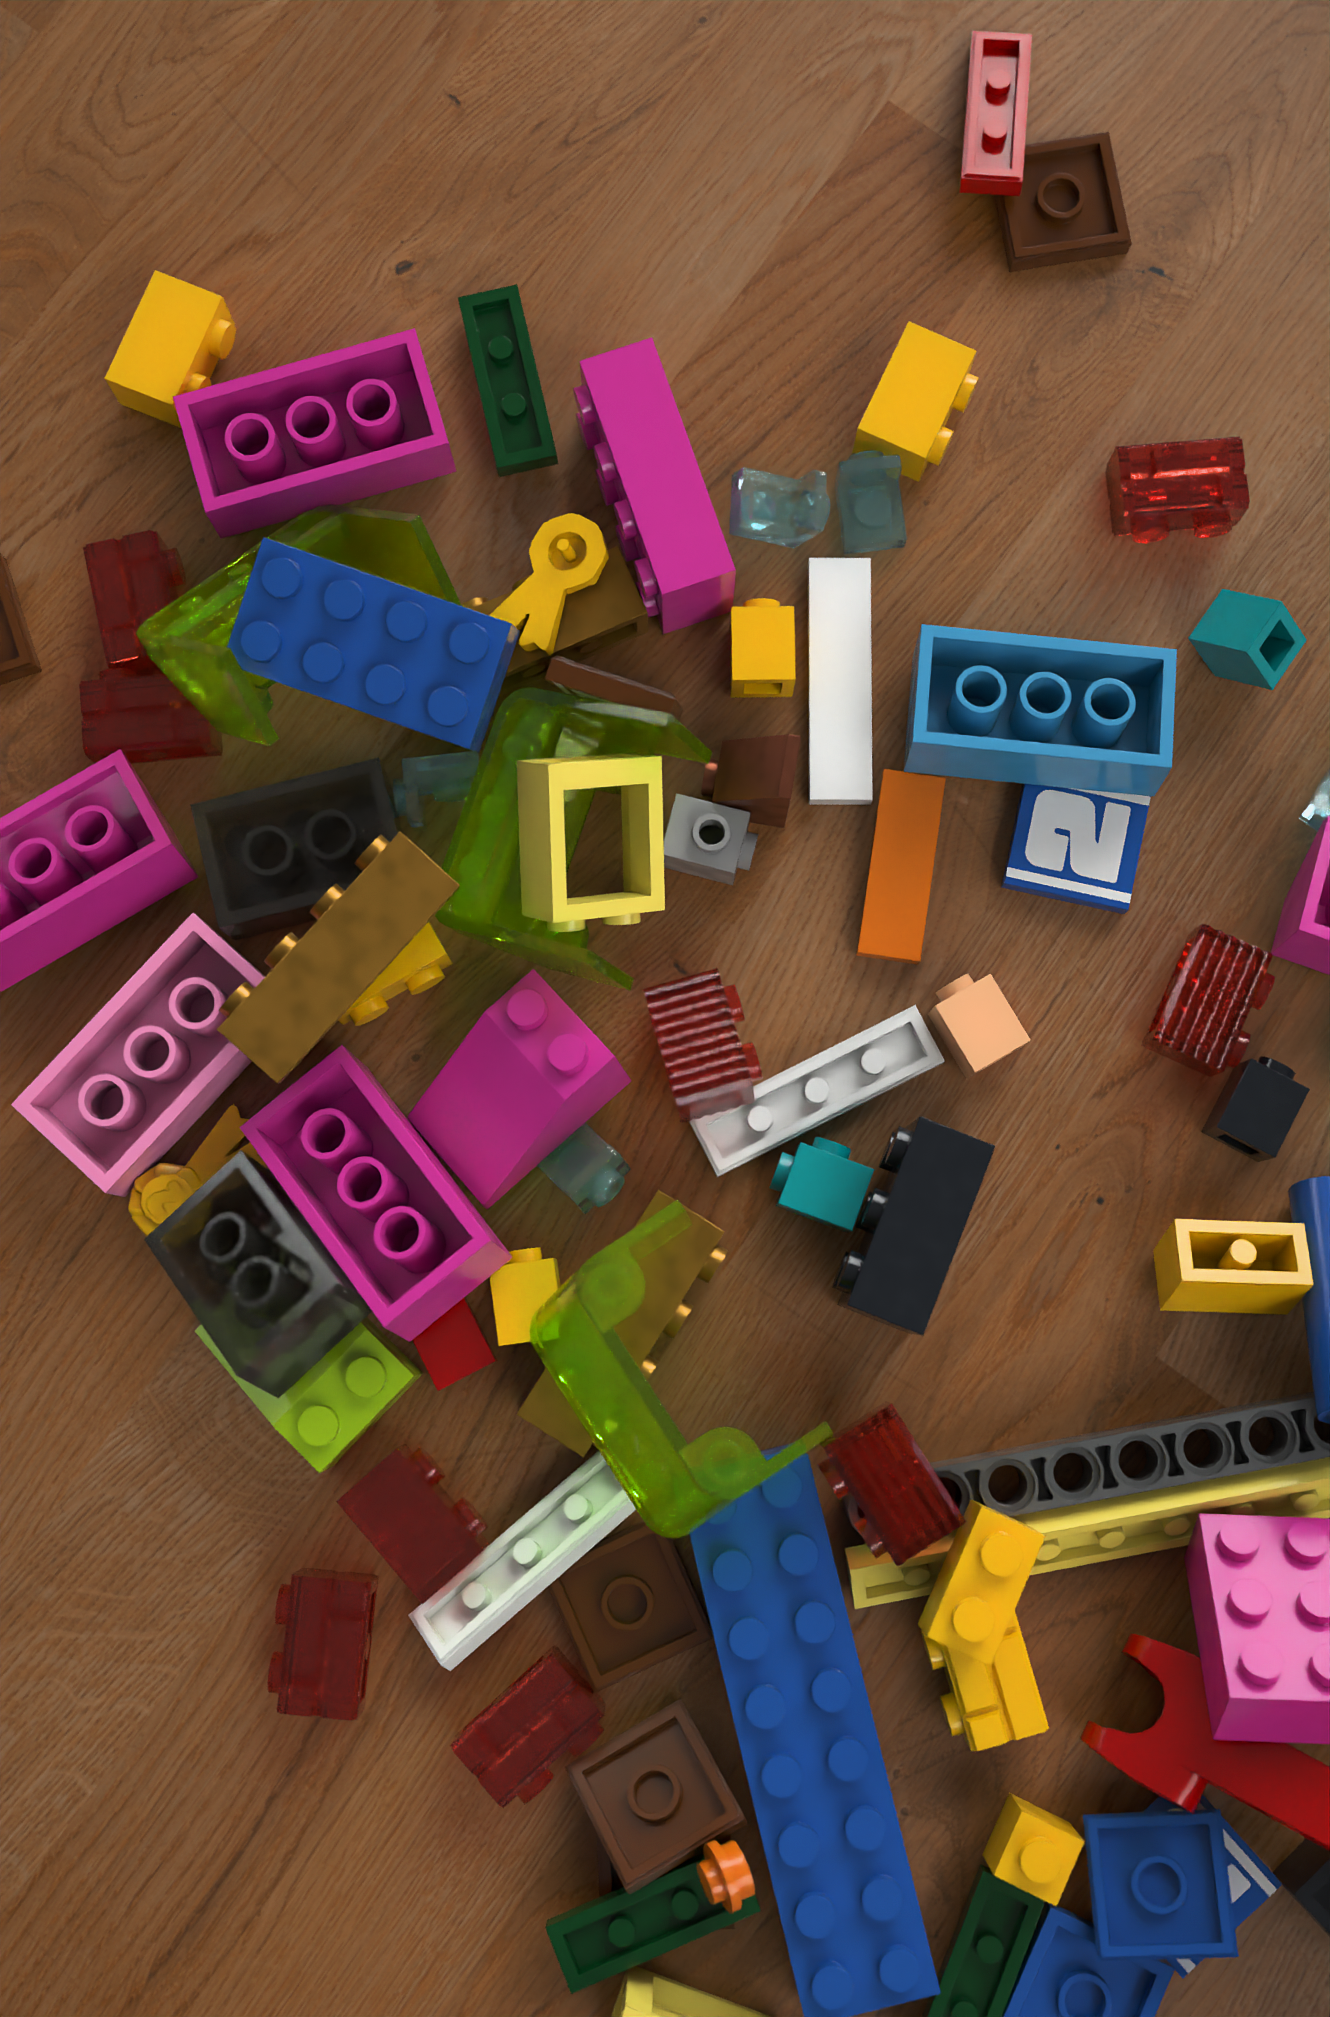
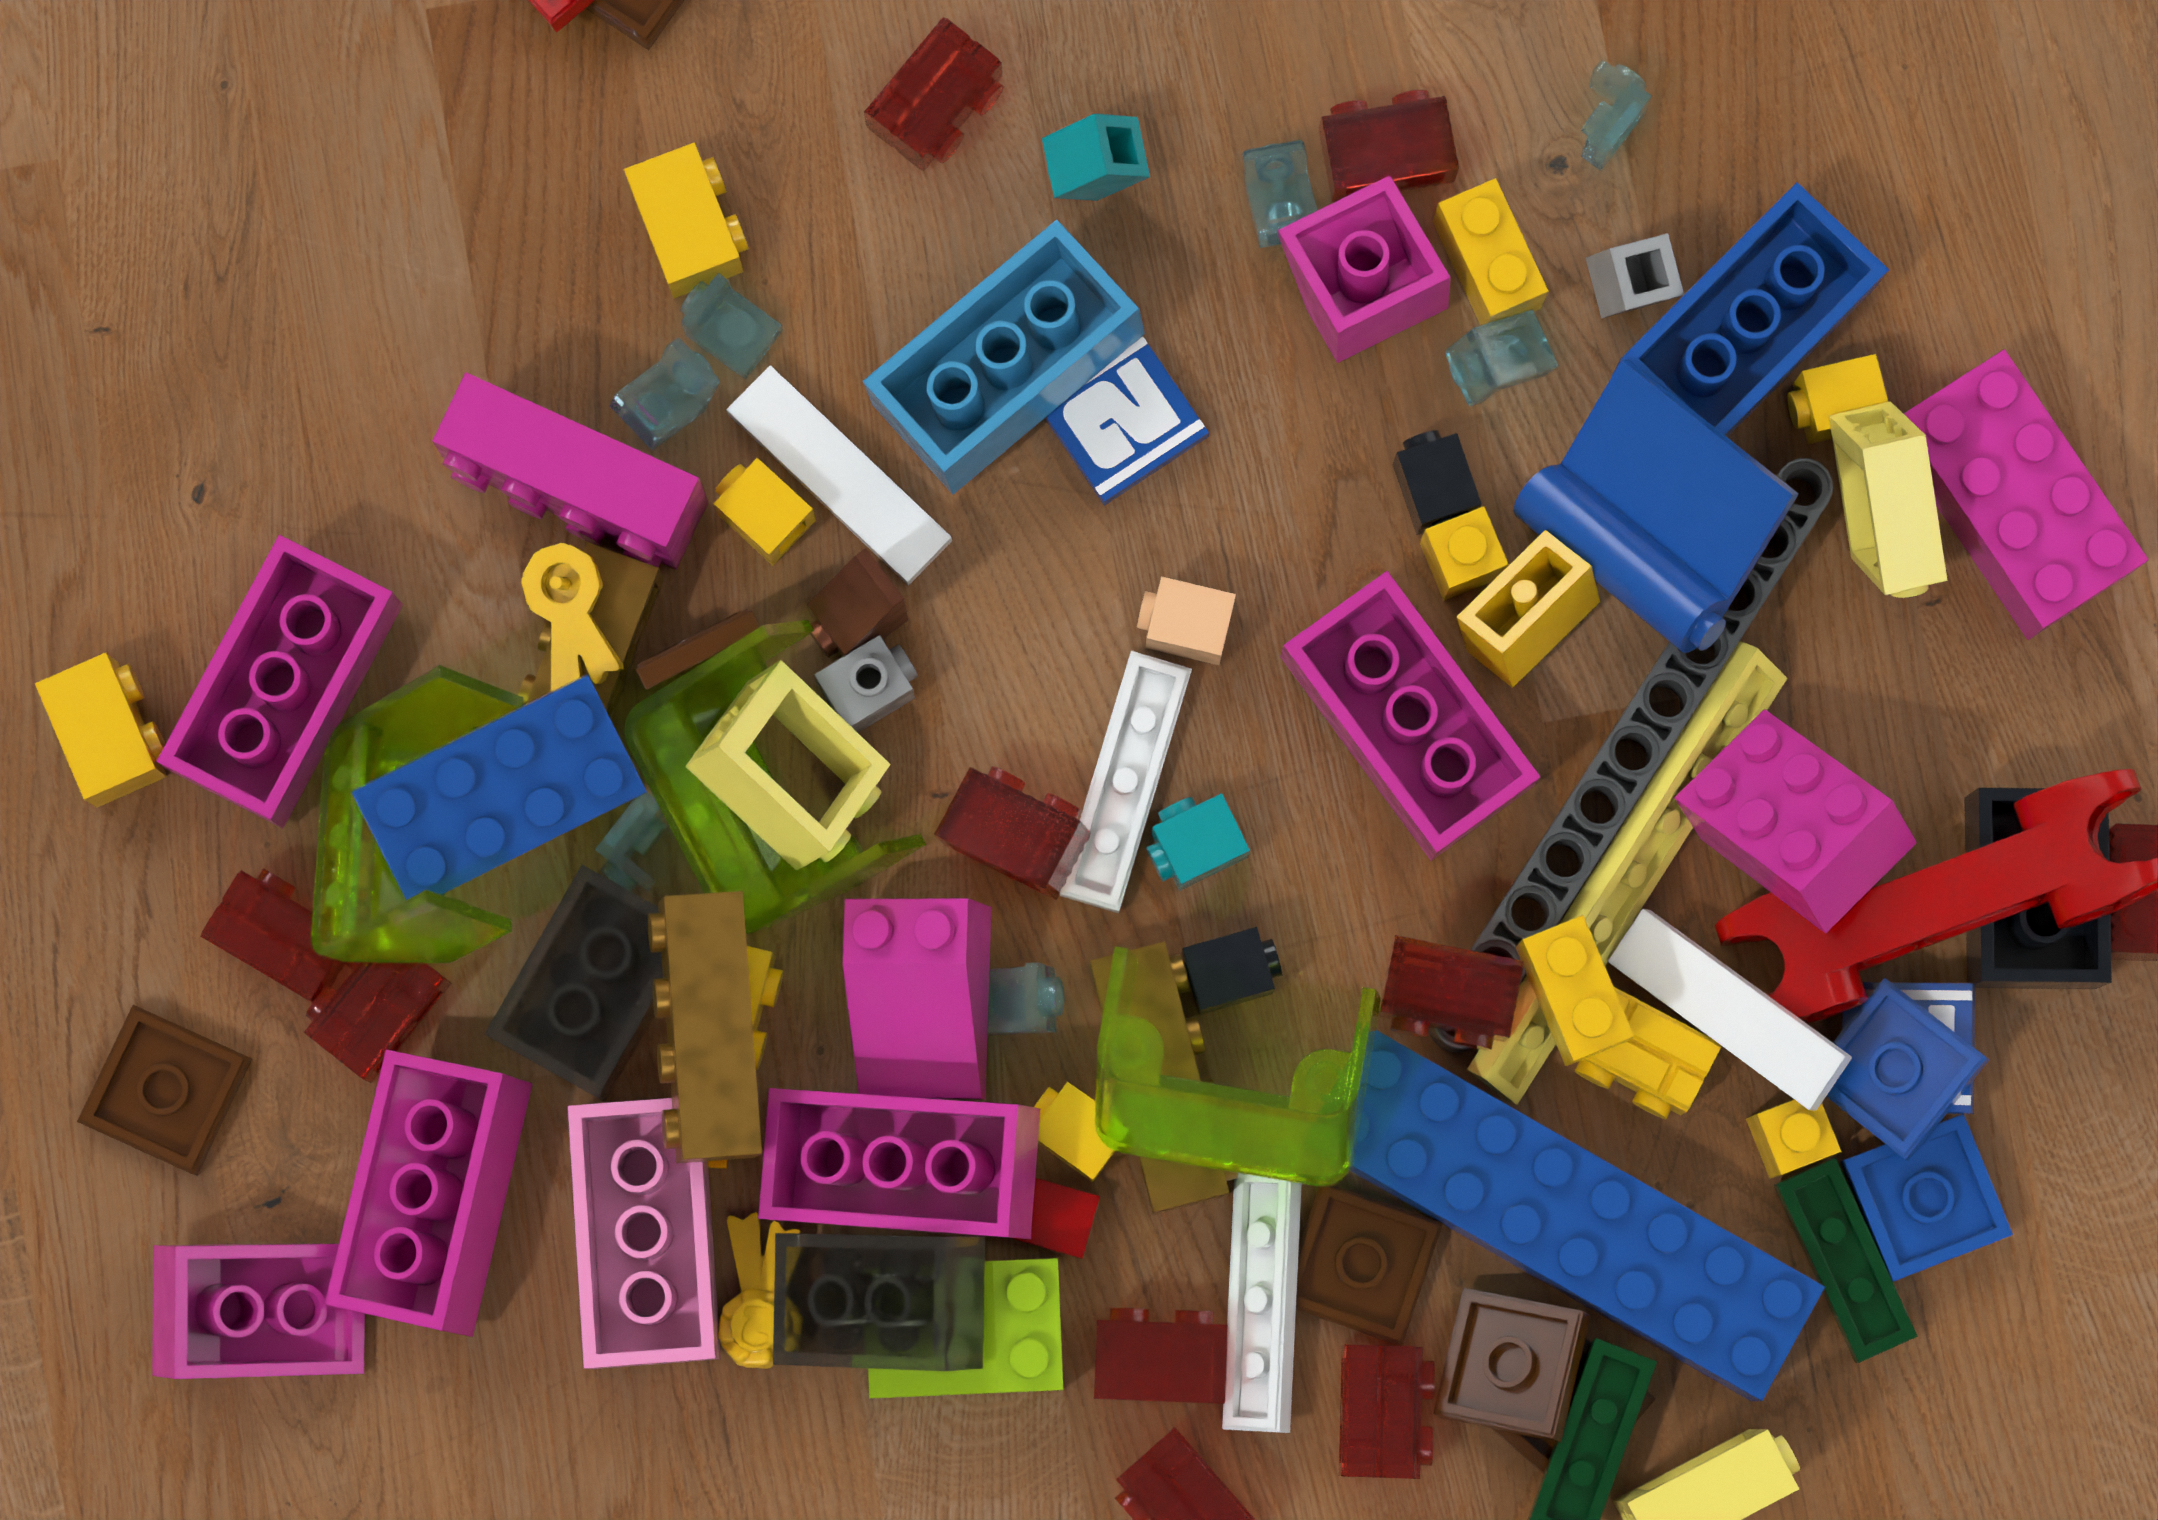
camera: 50 degrees left, 0 degrees up
dark green plate [458,284,558,477] -> none
orange plate [697,1840,755,1913] -> none
black brick [832,1116,996,1336] -> none
orange tile [856,769,946,965] -> none
clear red brick [1141,924,1275,1077] -> none
none -> black brick [1181,927,1283,1015]
none -> dark pink brick [1280,571,1540,861]
none -> yellow brick [1420,506,1509,601]
none -> white tile [1608,909,1852,1111]

